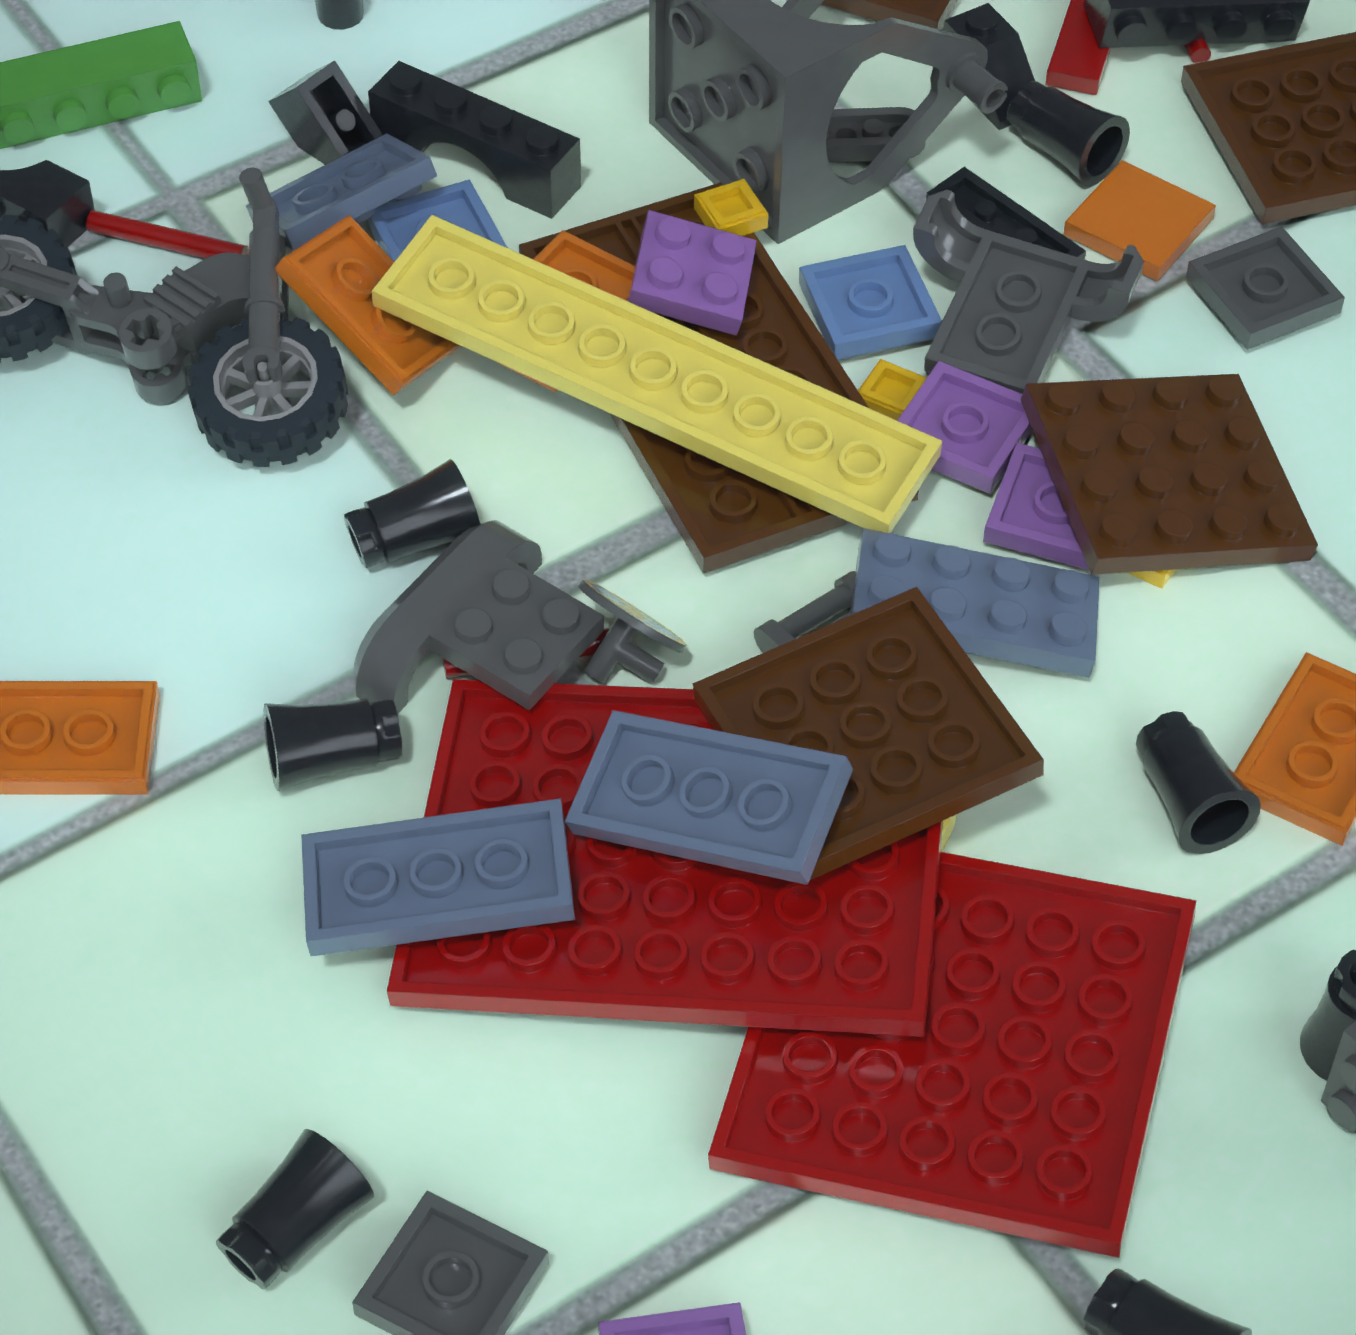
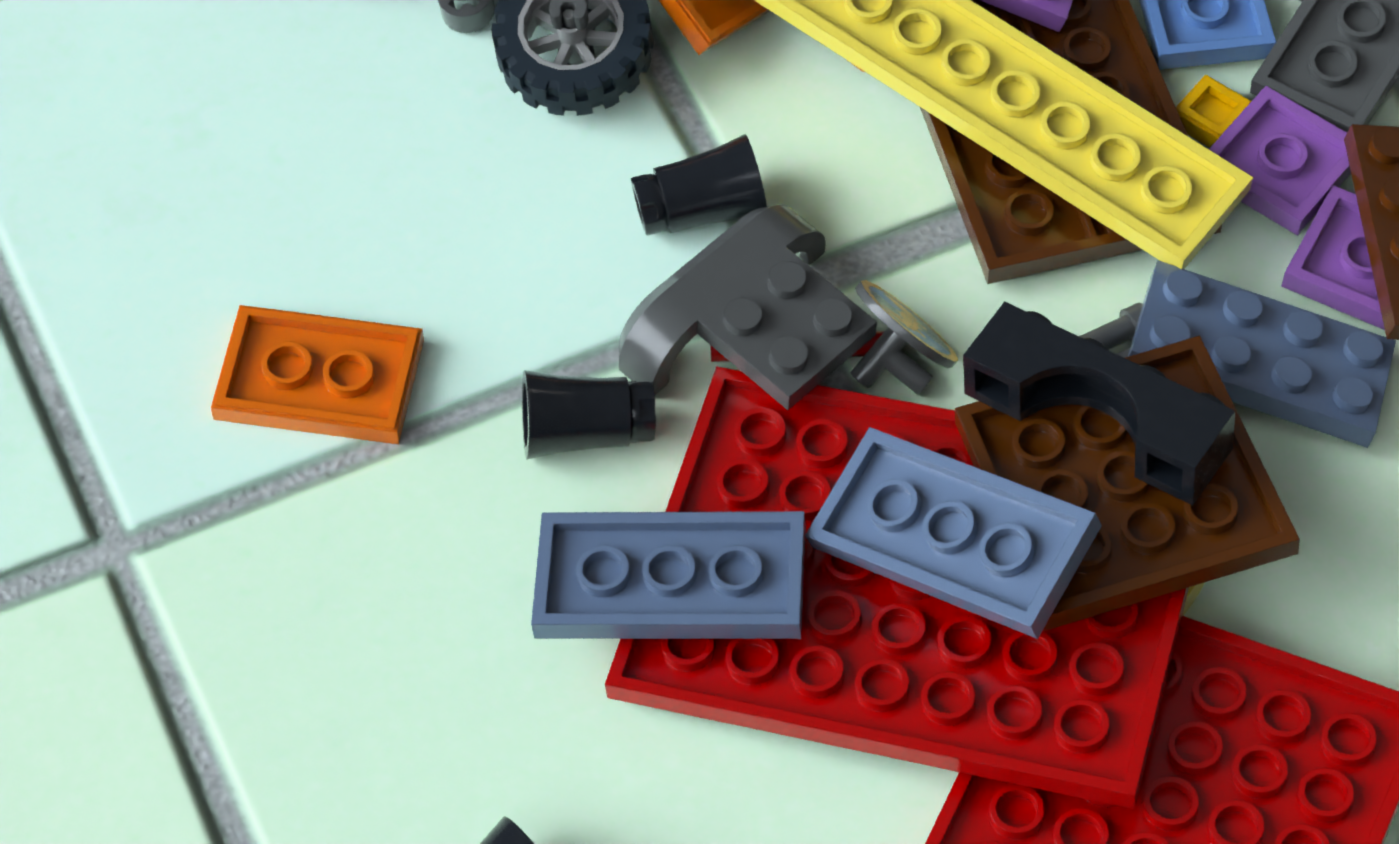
camera: 10 degrees right, 5 degrees up
none -> black arch [963,301,1235,506]

